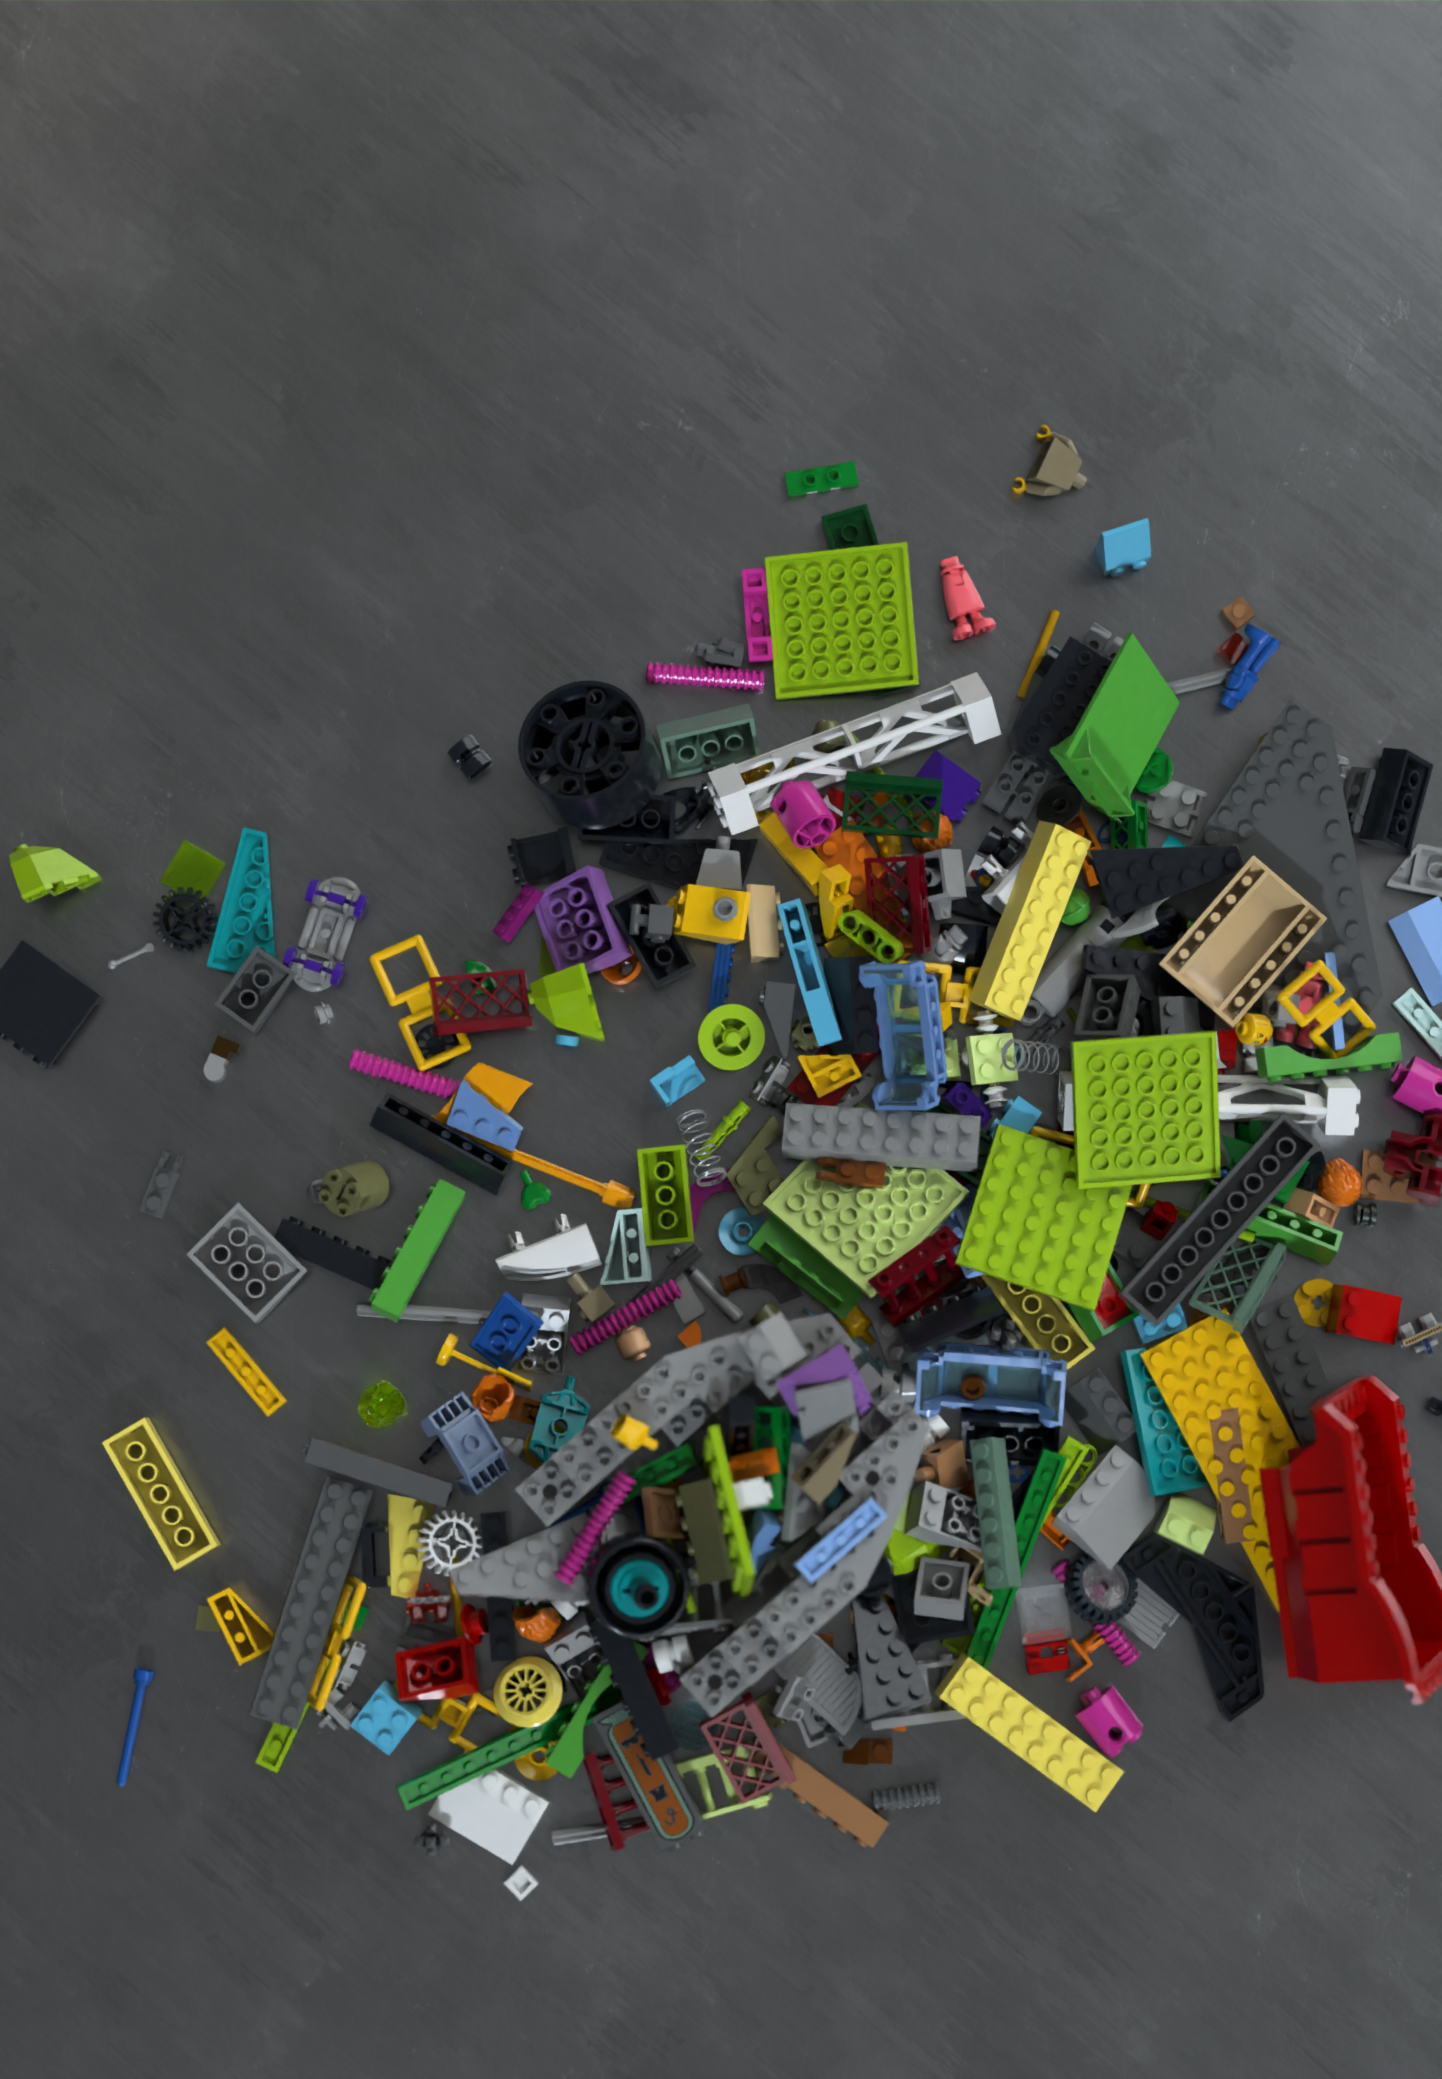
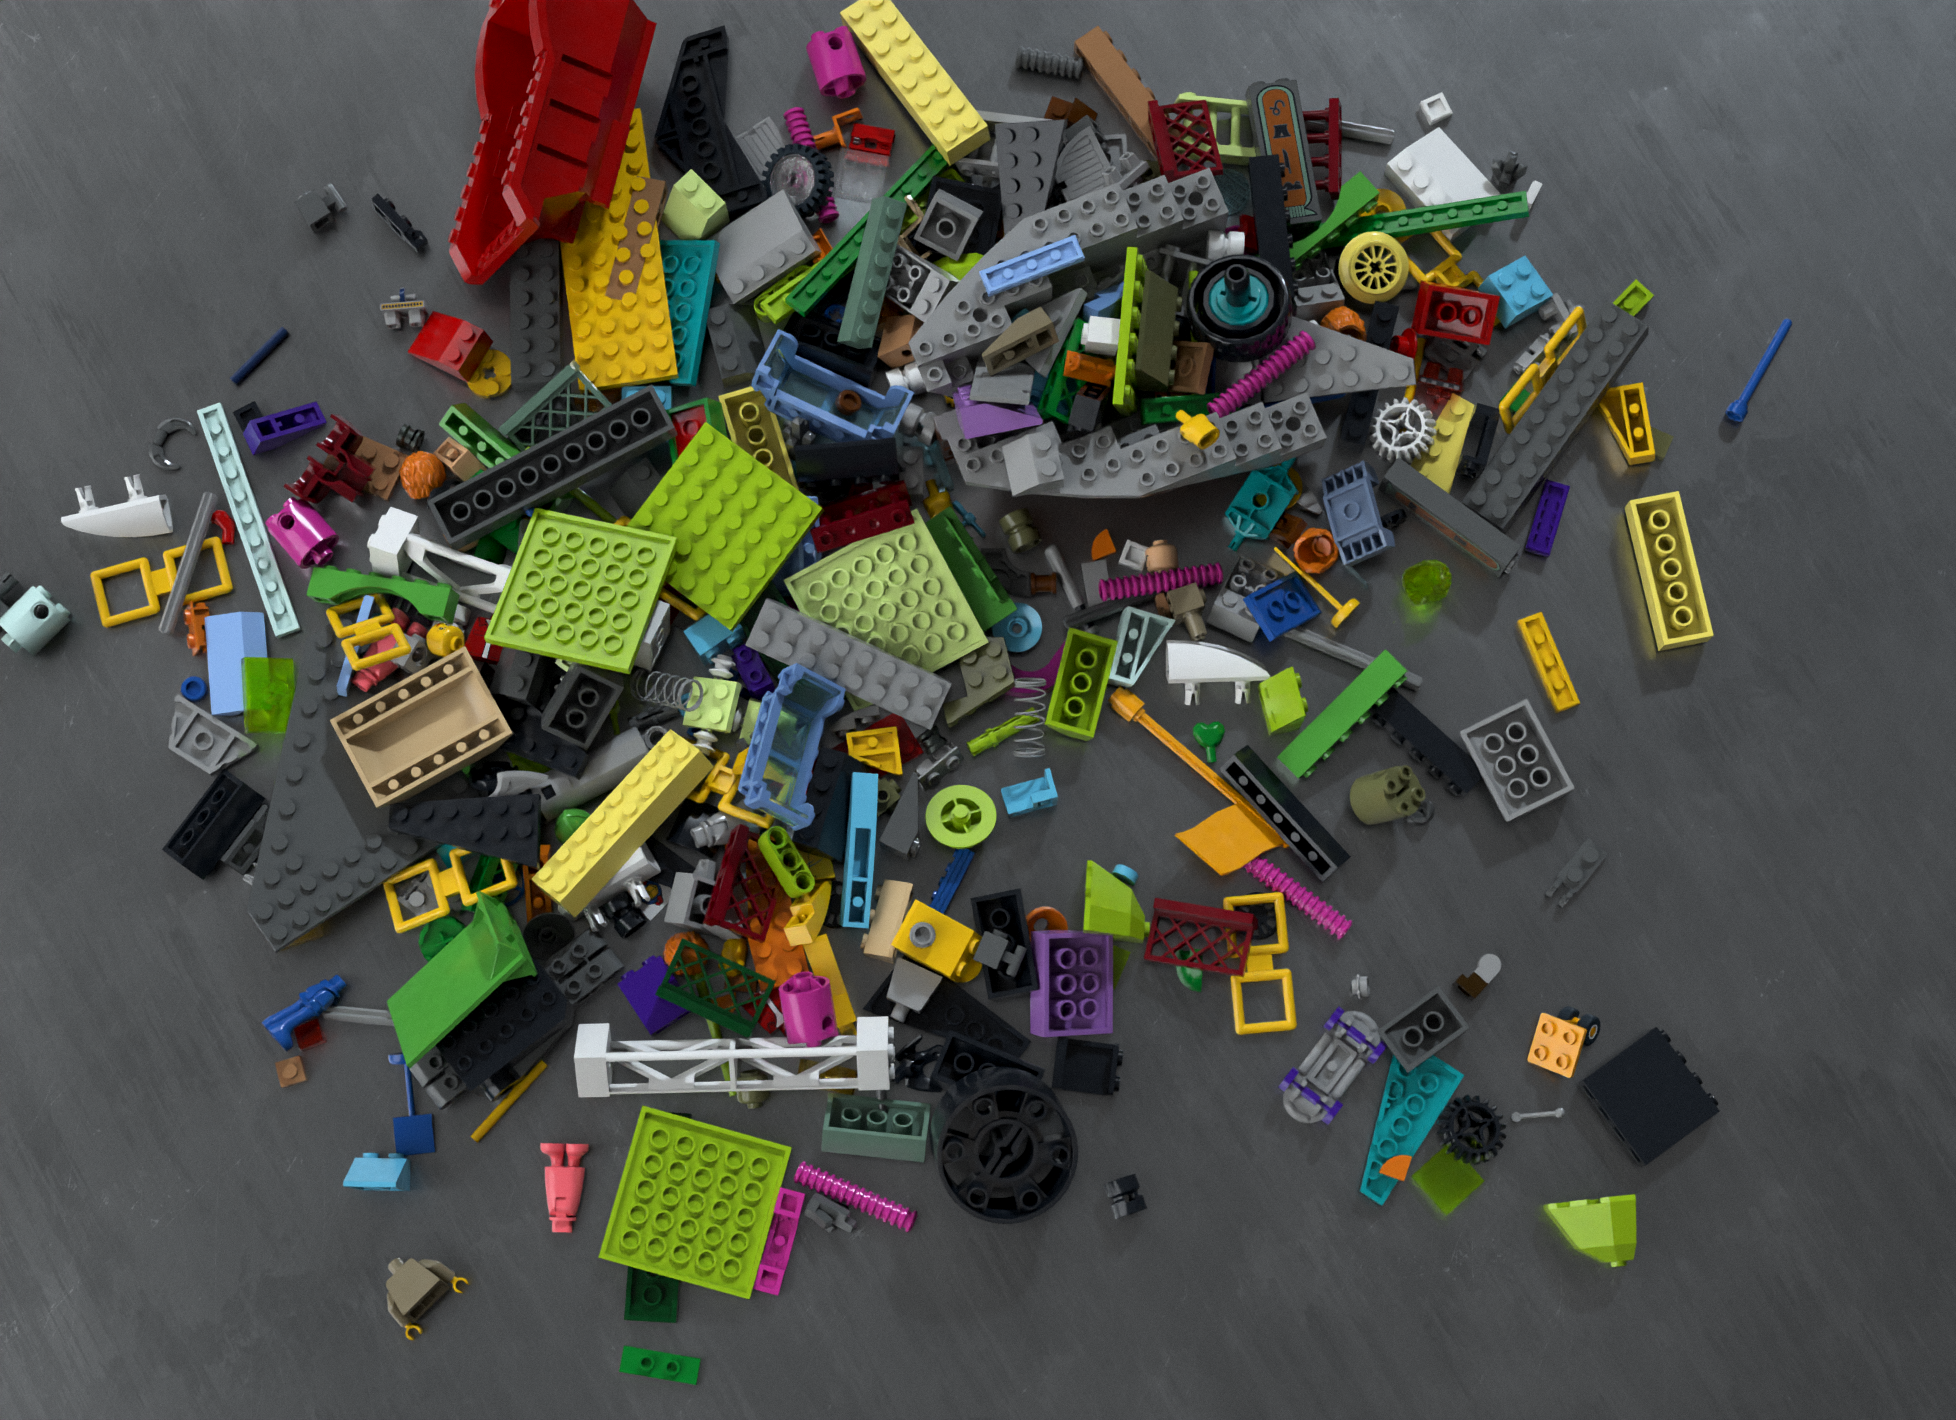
camera: 155 degrees left, 5 degrees down
medium blue wing [447,1079,523,1152] -> none
magenta piece [492,882,544,943] -> none
dark orange hinge [816,1157,886,1189] -> none
red brick [1140,1199,1178,1241] -> none
none -> clear neon green plate [241,657,295,734]
none -> yellow bar [383,848,518,934]
none -> blue piece [388,1052,436,1156]
none -> white tile [1118,539,1149,573]
none -> medium nougat tile [1154,593,1172,619]
none -> lime slope [1257,667,1308,736]
none -> orange tile [1378,1155,1412,1181]
none -> dark purple plate [1524,479,1570,557]
none -> white tile [1527,180,1542,210]
none -> light orange plate [1527,1006,1601,1078]

